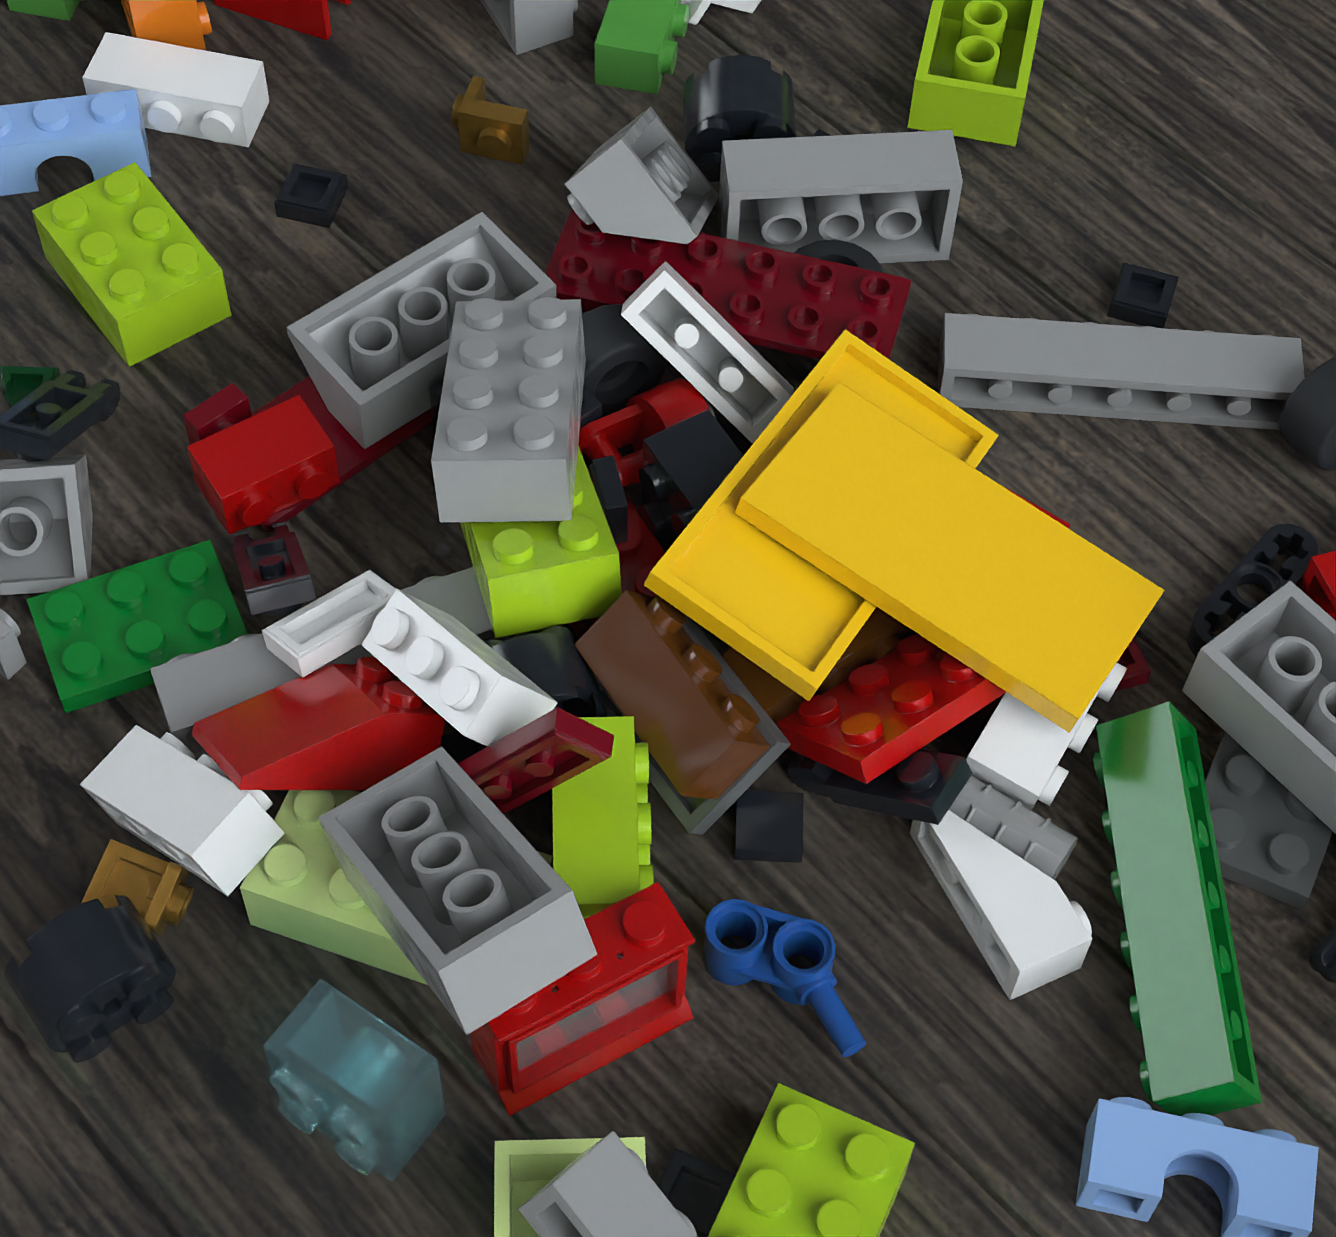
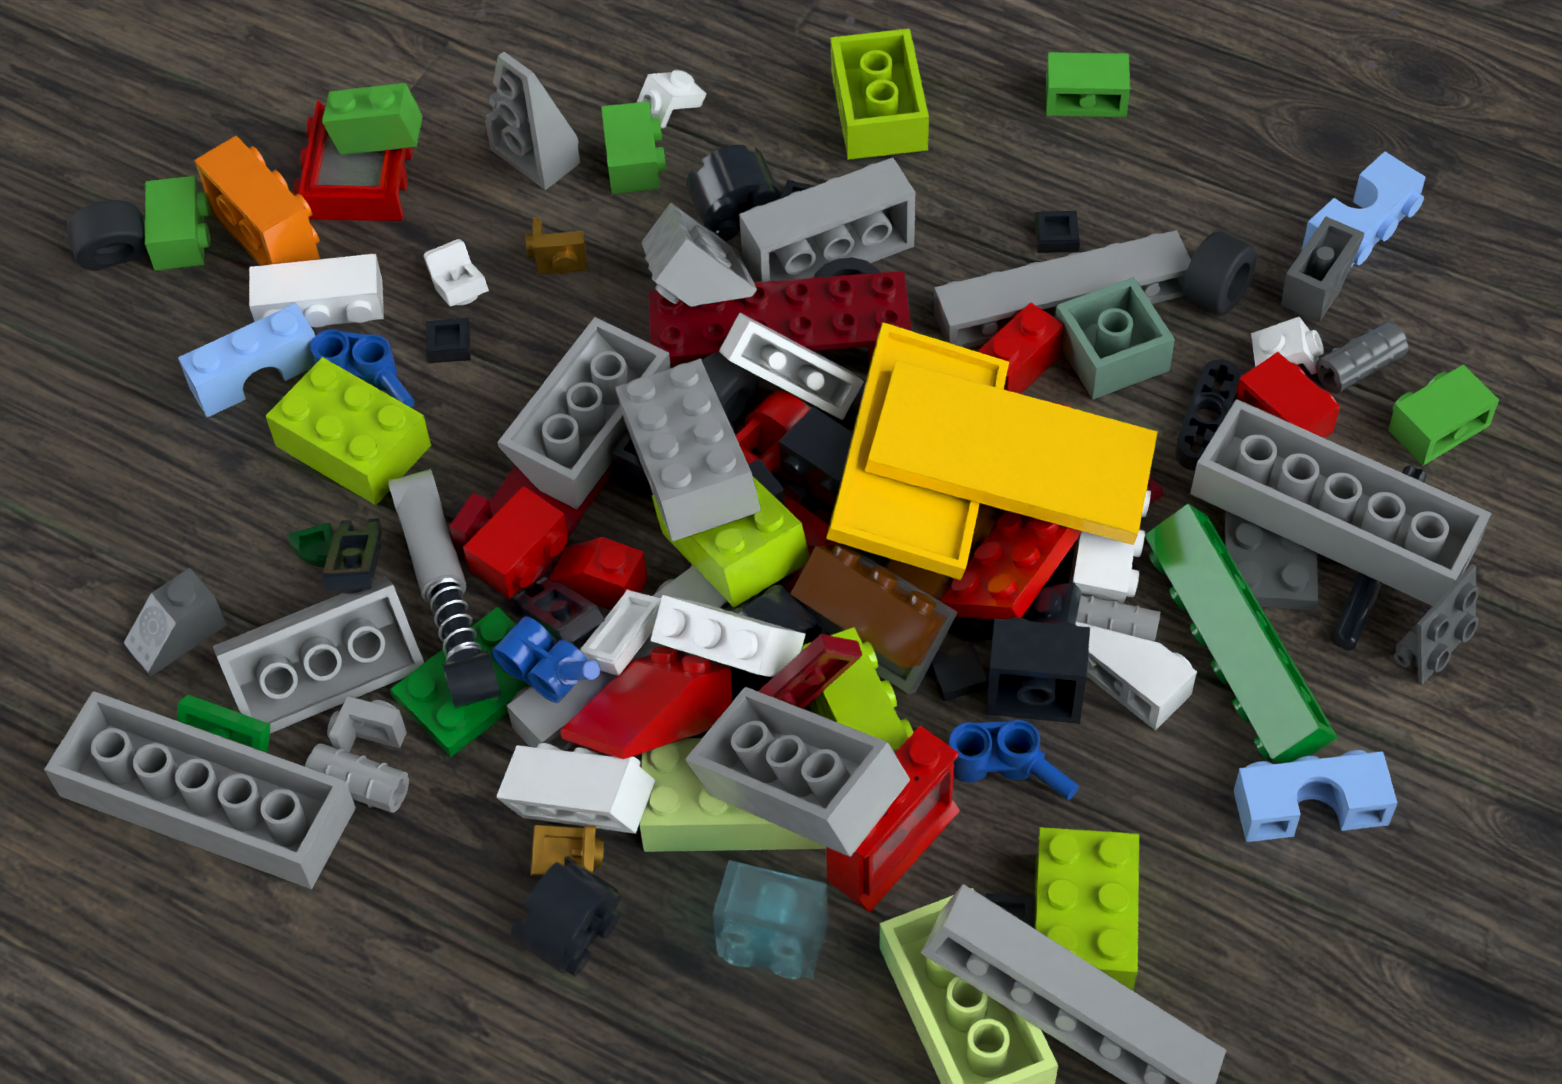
camera: 15 degrees left, 0 degrees up
none -> blue beam [310,329,415,408]
none -> piece [388,469,501,709]
none -> white bracket [424,239,489,307]
none -> blue beam [492,617,600,703]
none -> red slope [548,537,648,610]
none -> red brick [978,302,1064,394]
none -> black brick [986,617,1090,724]
none -> bright green brick [1046,52,1130,117]
none -> sand green brick [1055,277,1175,400]

